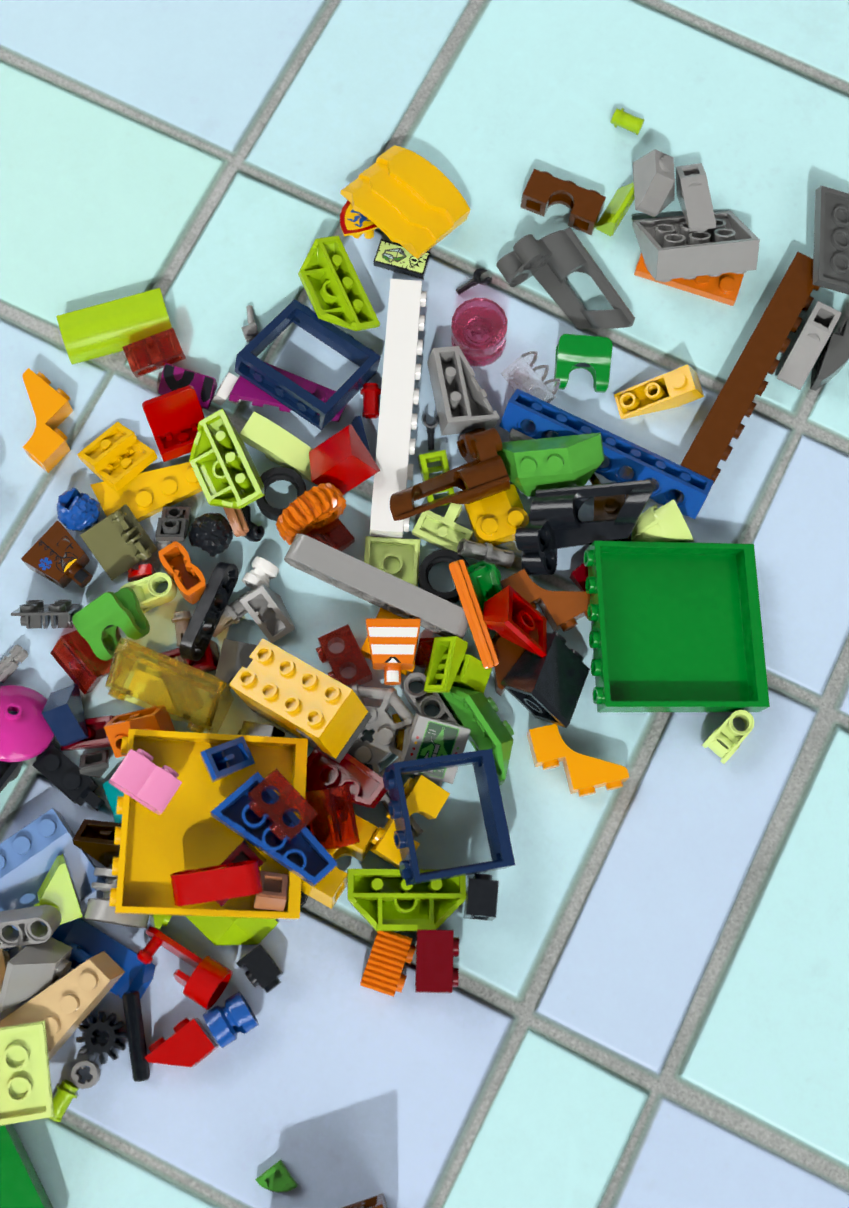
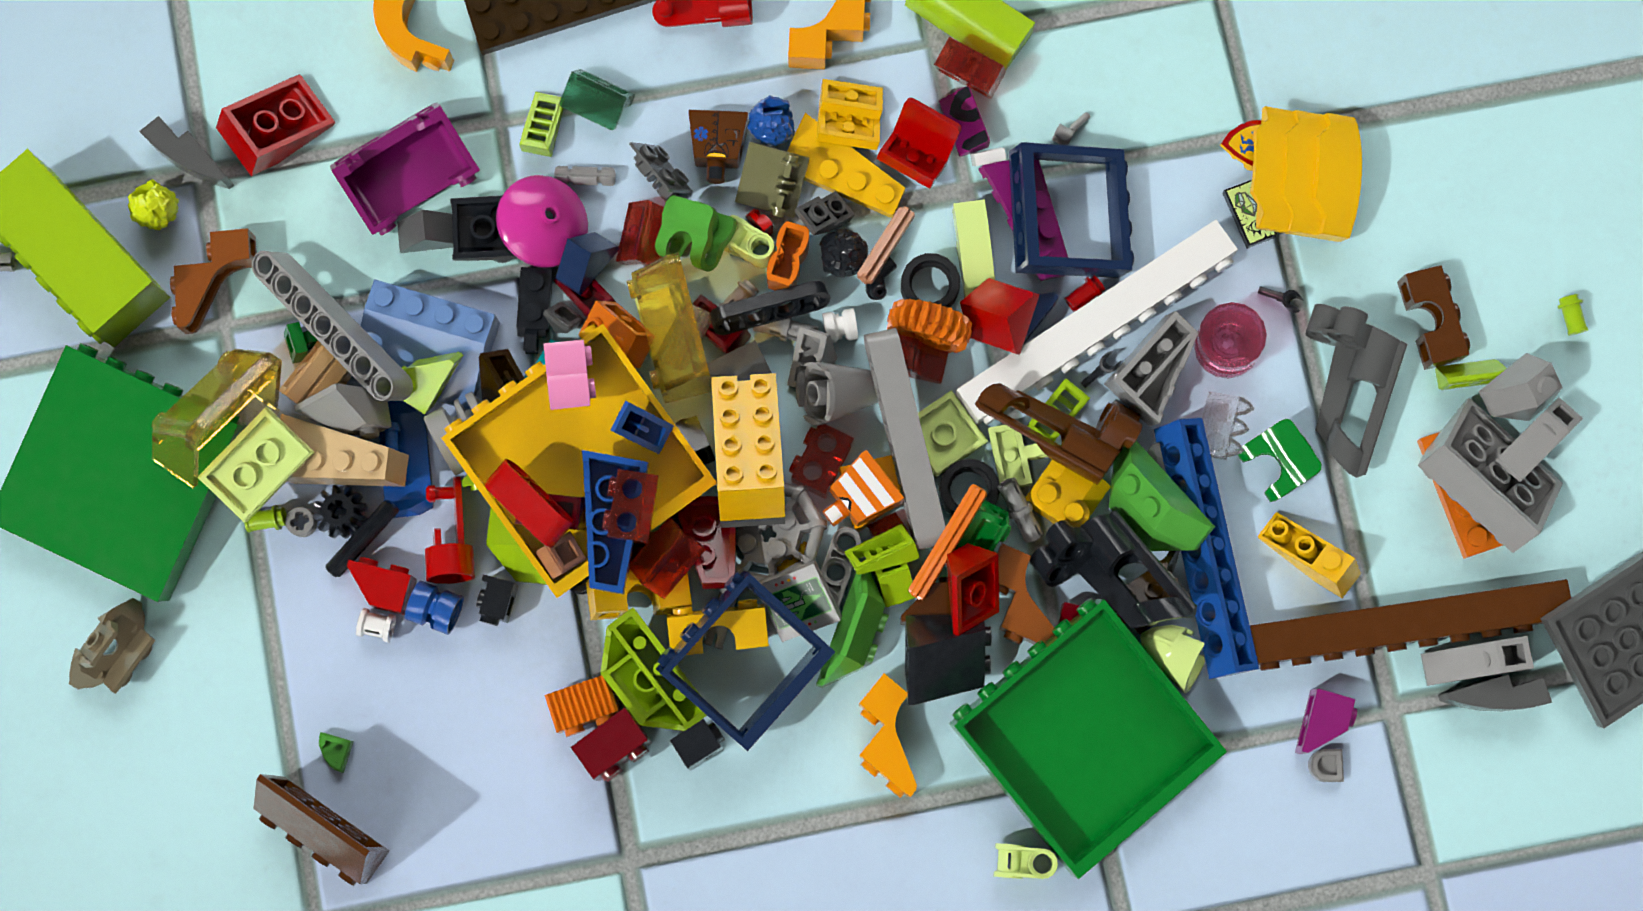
camera: 55 degrees right, 5 degrees up
lime wedge [189,408,265,509] -> none
lime wedge [298,235,380,331] -> none
none -> white bush [356,608,396,643]
none -> light grey cone [796,361,879,425]
none -> magenta slope [1295,688,1357,754]
none -> light grey tile [1308,749,1344,782]

